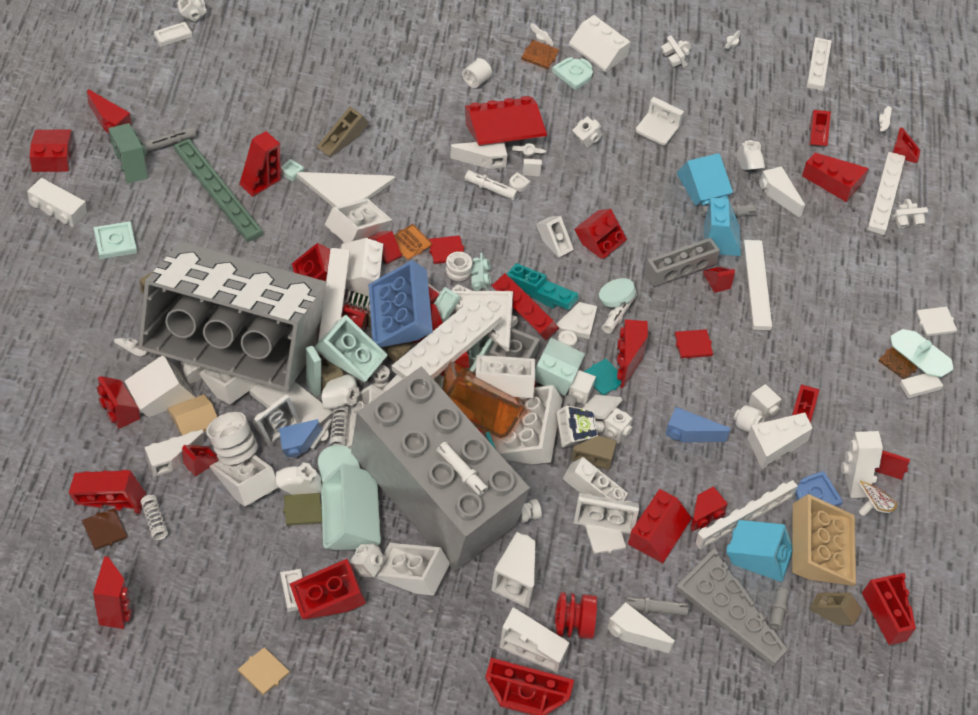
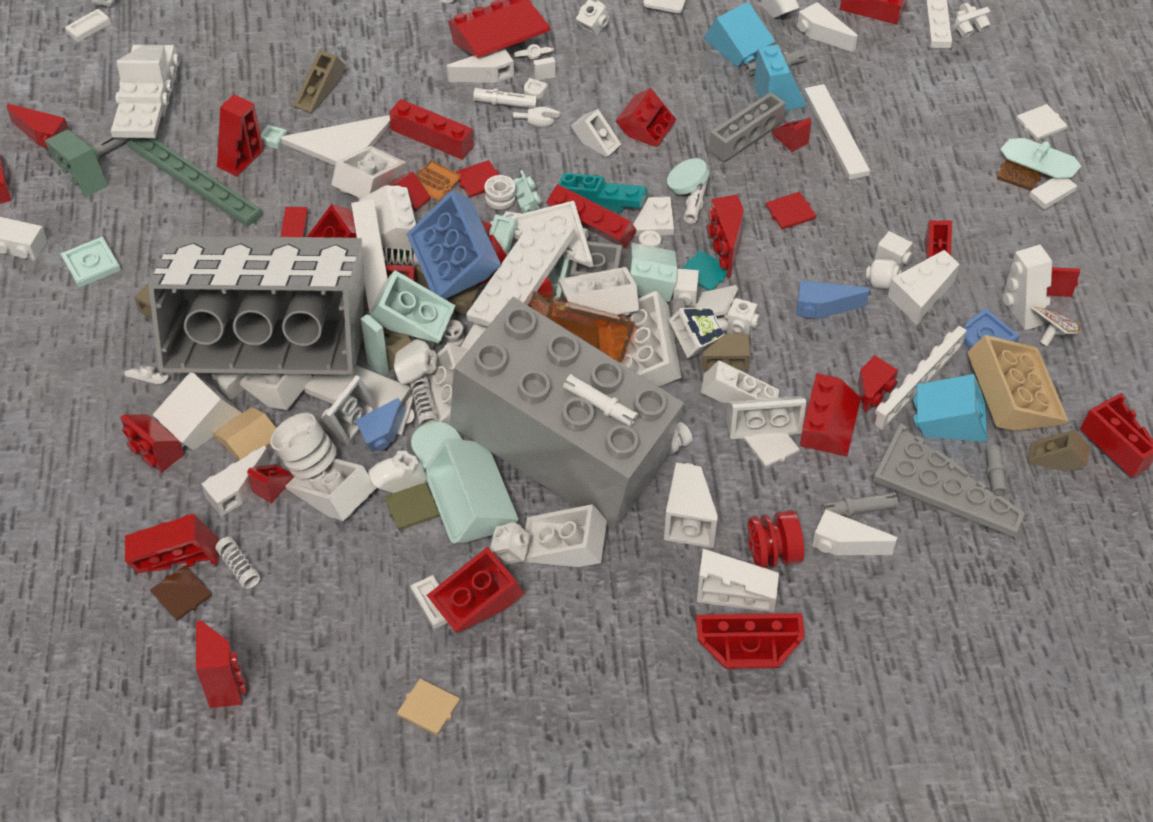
camera: 10 degrees left, 0 degrees up
none -> white wedge [111,45,180,138]
none -> red tile [281,207,308,237]
none -> red brick [389,99,474,160]
none -> white hand [513,107,560,127]

